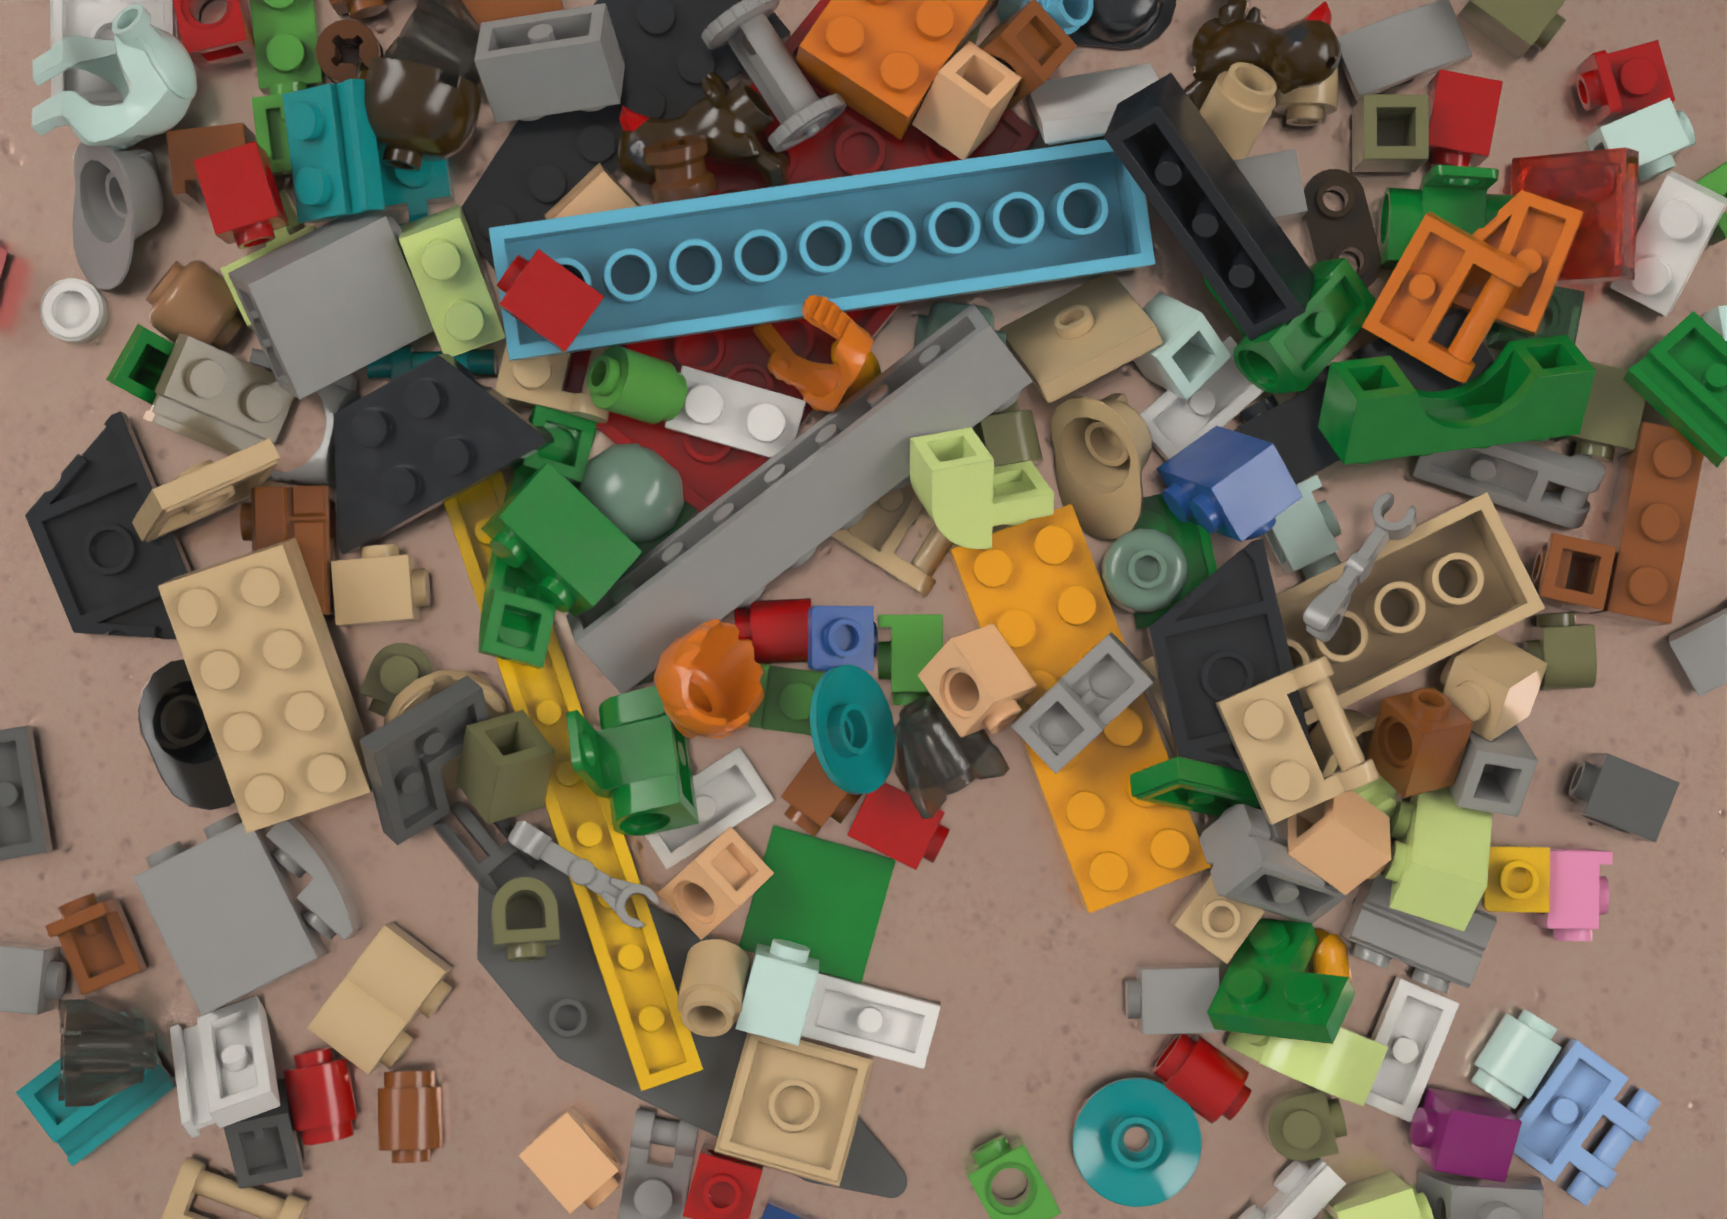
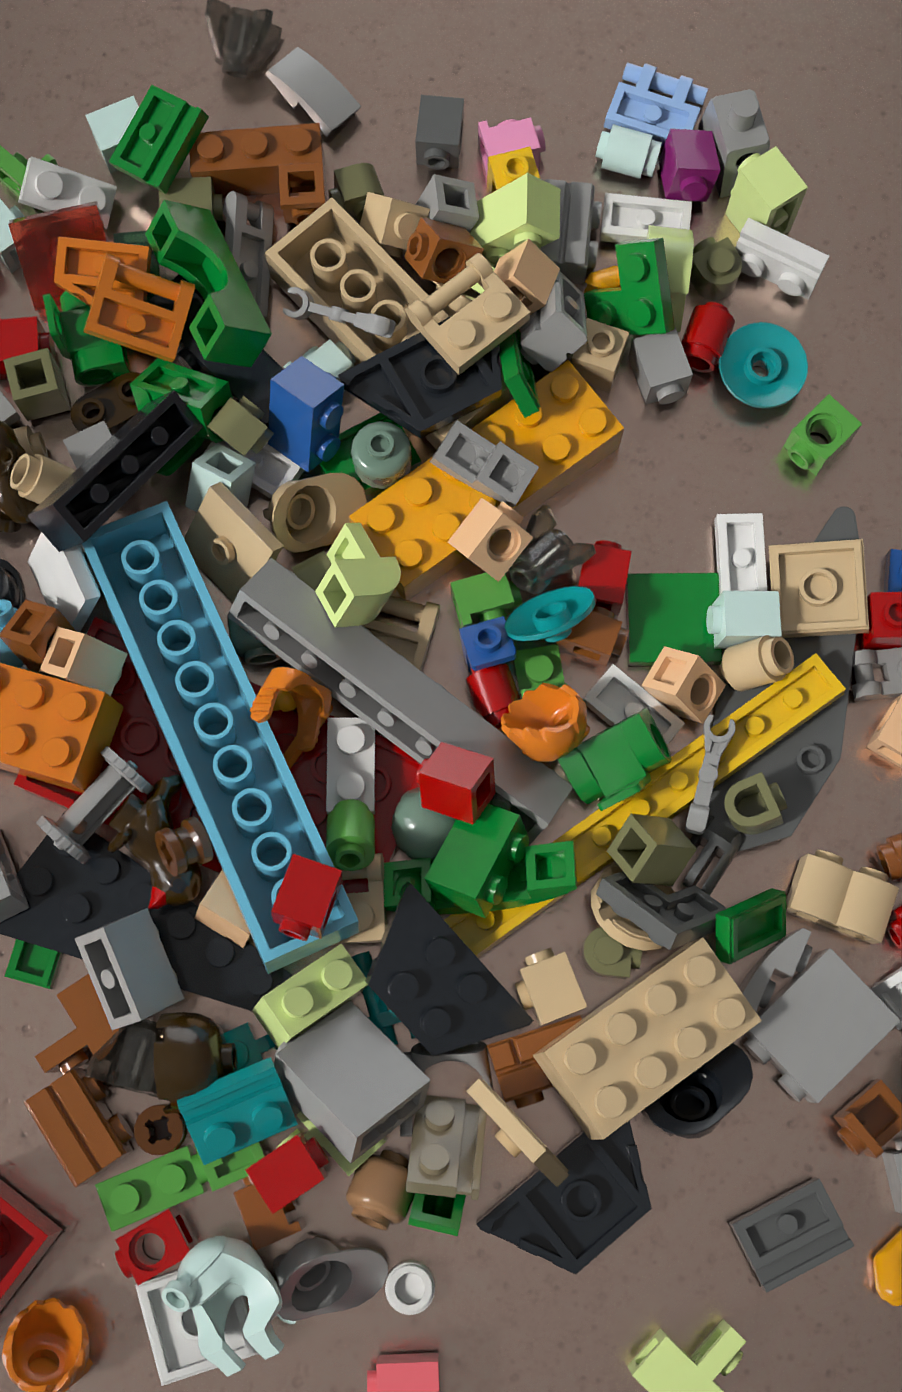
camera: 105 degrees left, 10 degrees down
none -> olive plate [207,396,274,456]
none -> red brick [416,742,496,825]
none -> green tile [716,888,786,964]

